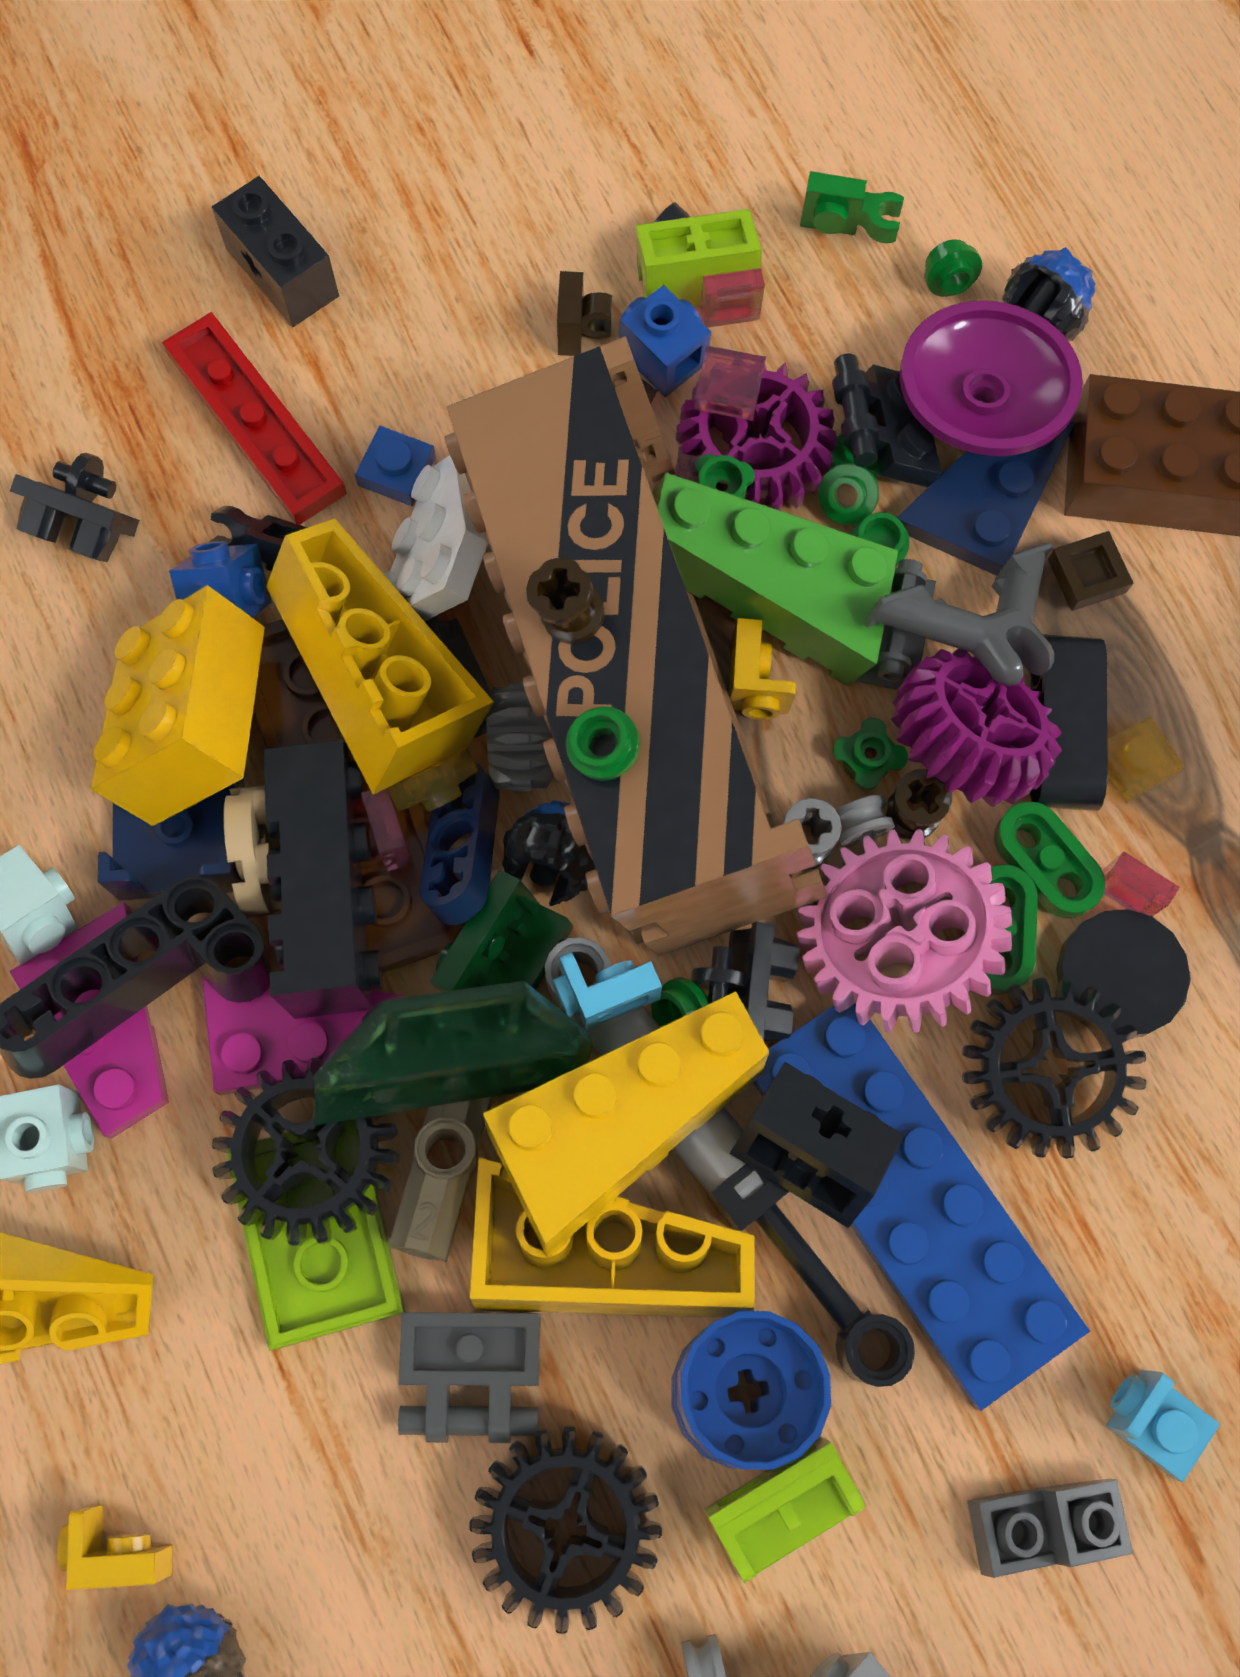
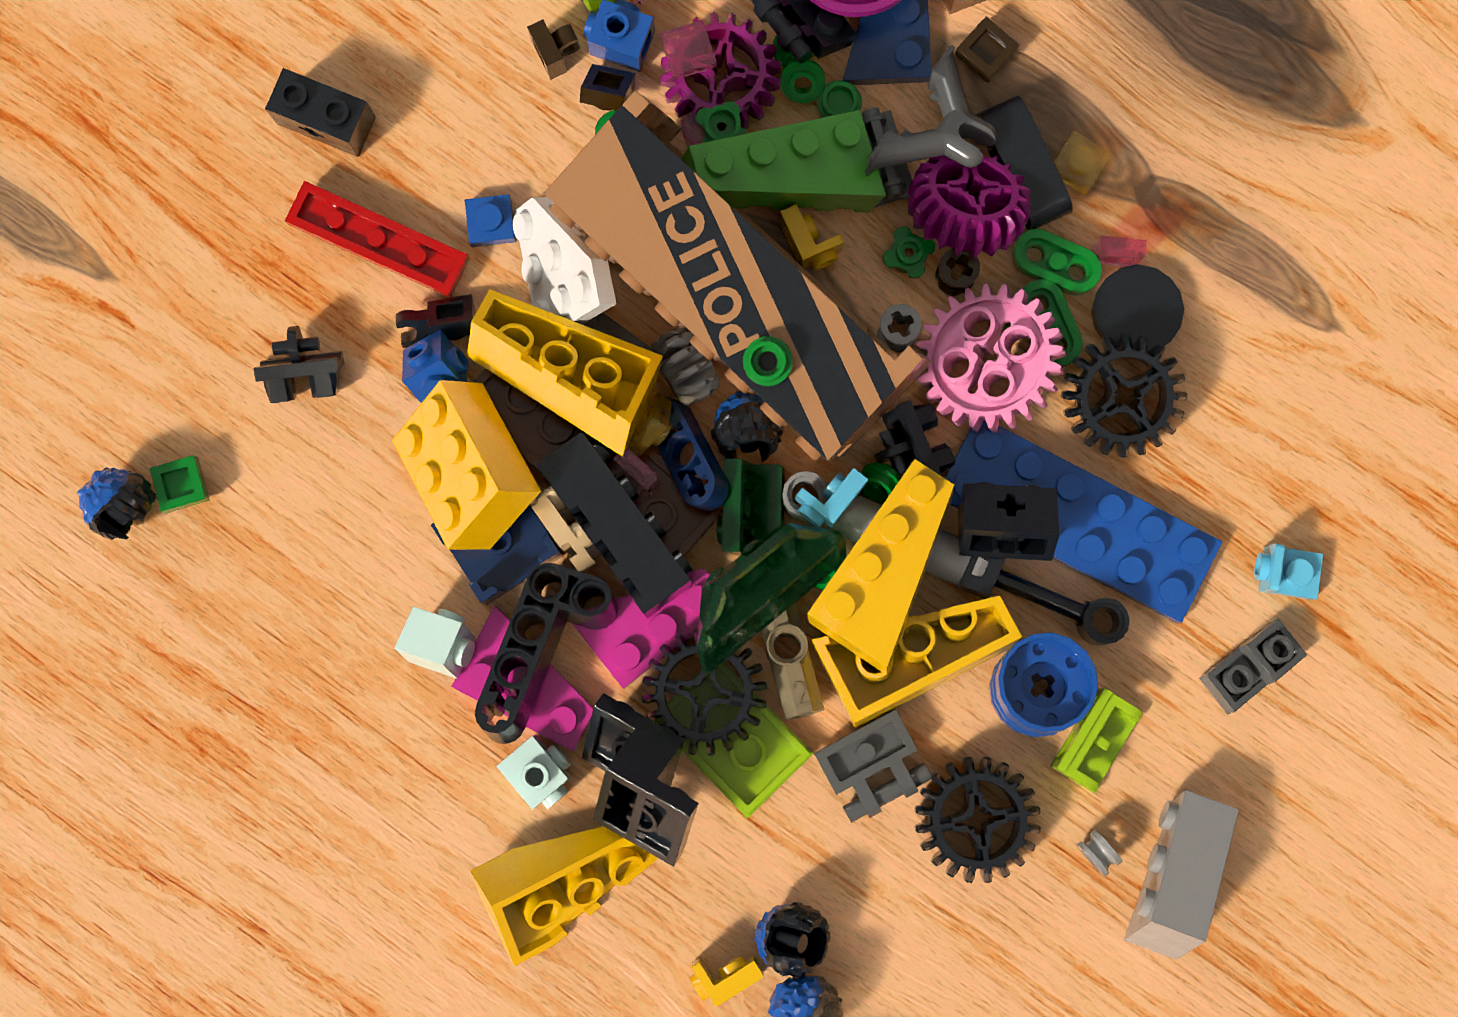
camera: 25 degrees left, 10 degrees up
dark brown bush [526,557,605,644] -> none
light grey bush [836,795,895,846] -> none
none -> black bracket [582,693,699,867]
none -> black piece [754,902,830,977]

